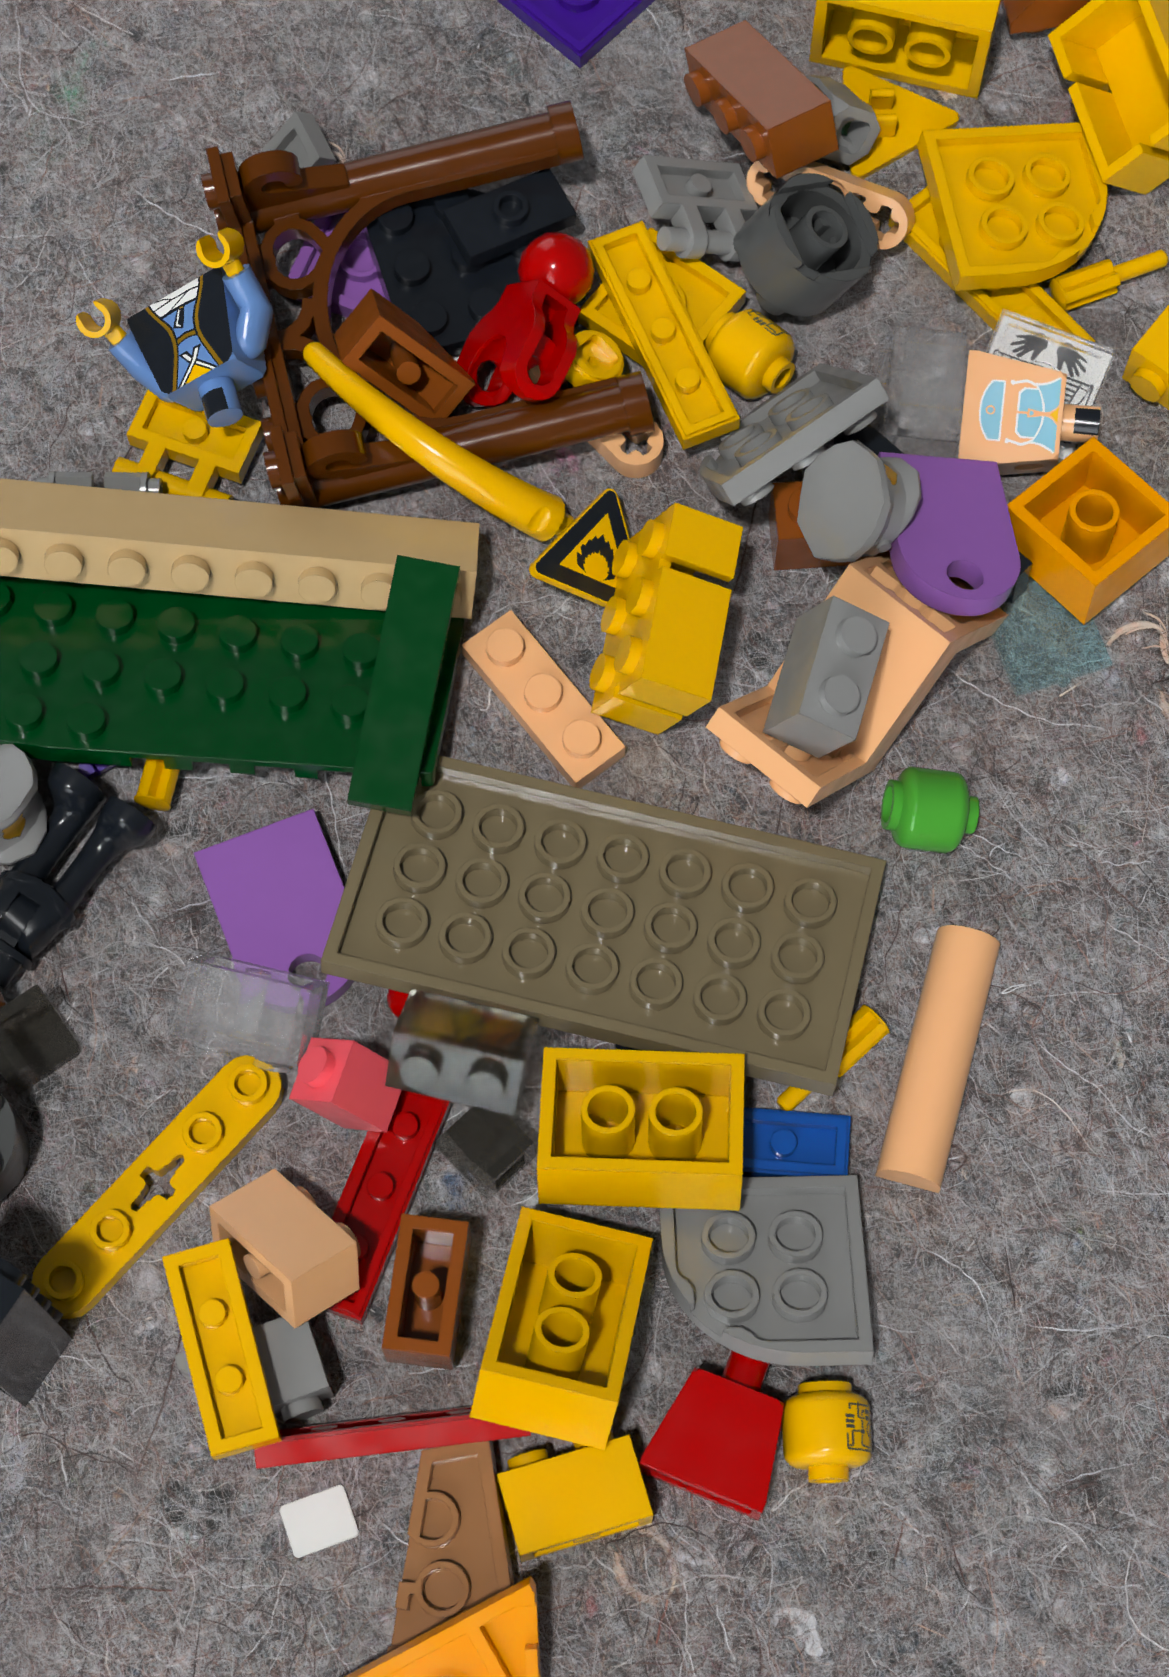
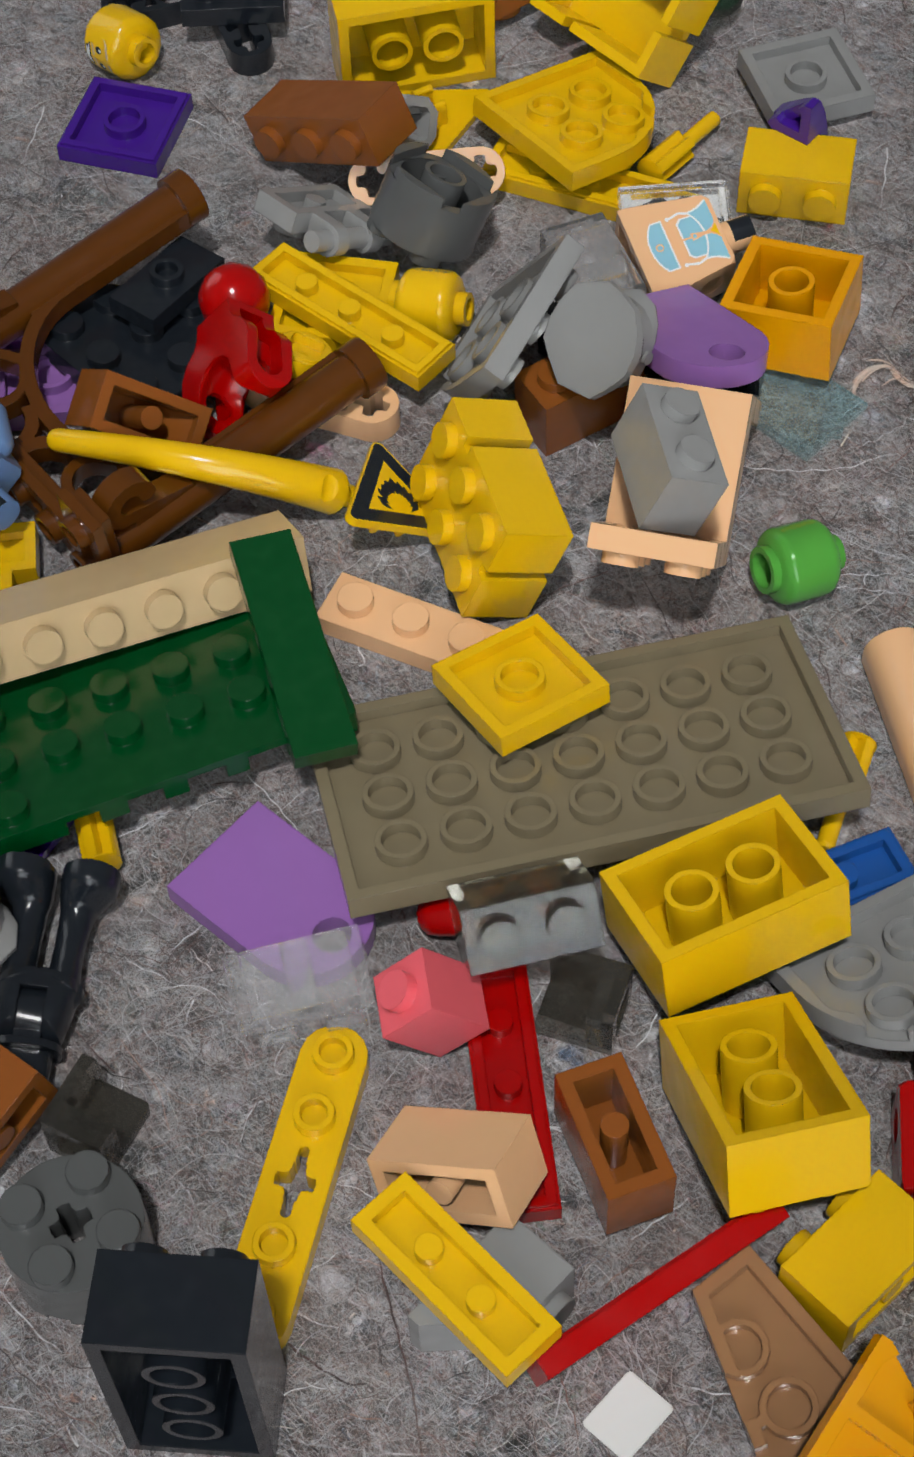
camera: 25 degrees left, 15 degrees down
none -> yellow plate [431,613,610,757]

